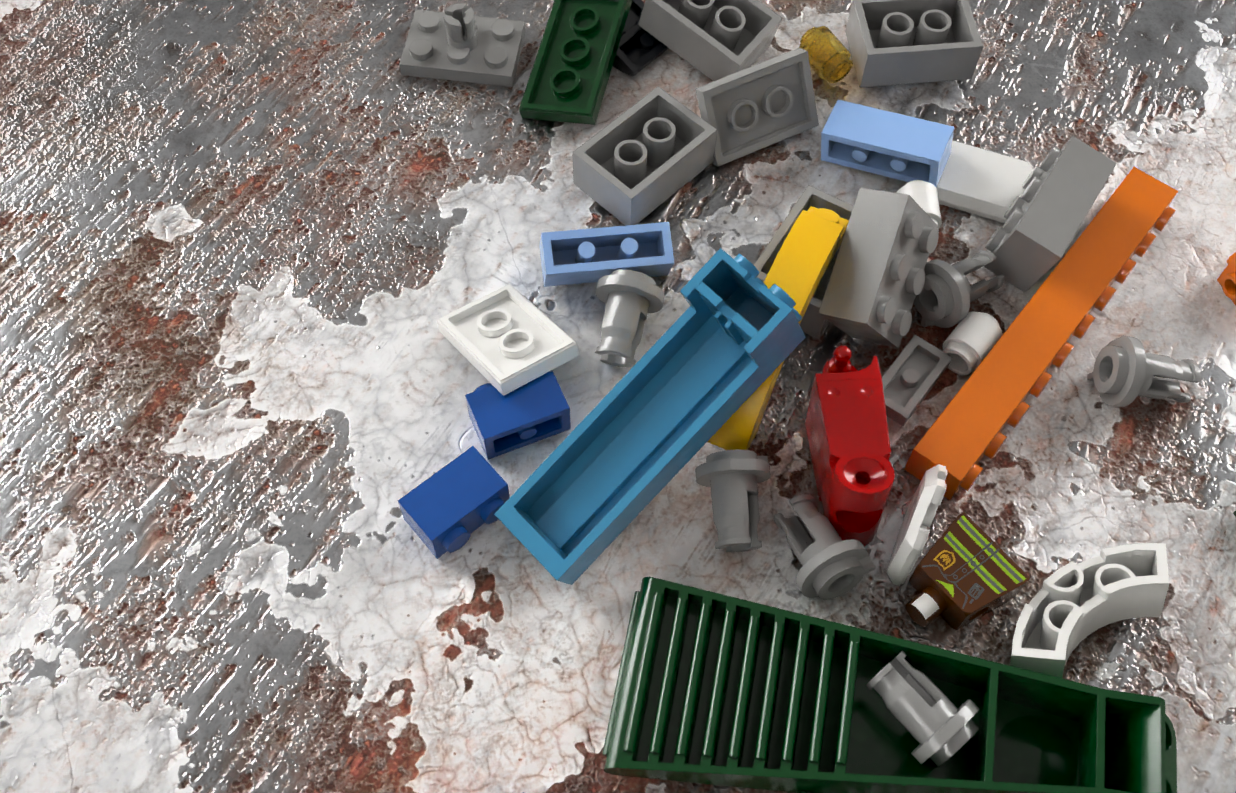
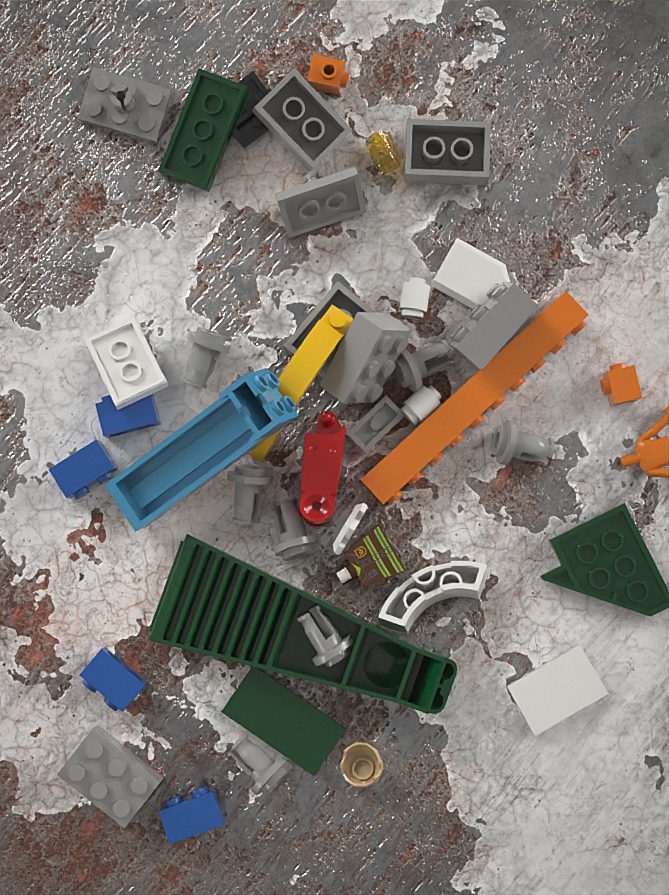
camera: 10 degrees right, 25 degrees up
light blue brick [539,222,674,287] -> none
light grey brick [572,86,717,225] -> none
light blue brick [821,100,954,187] -> none

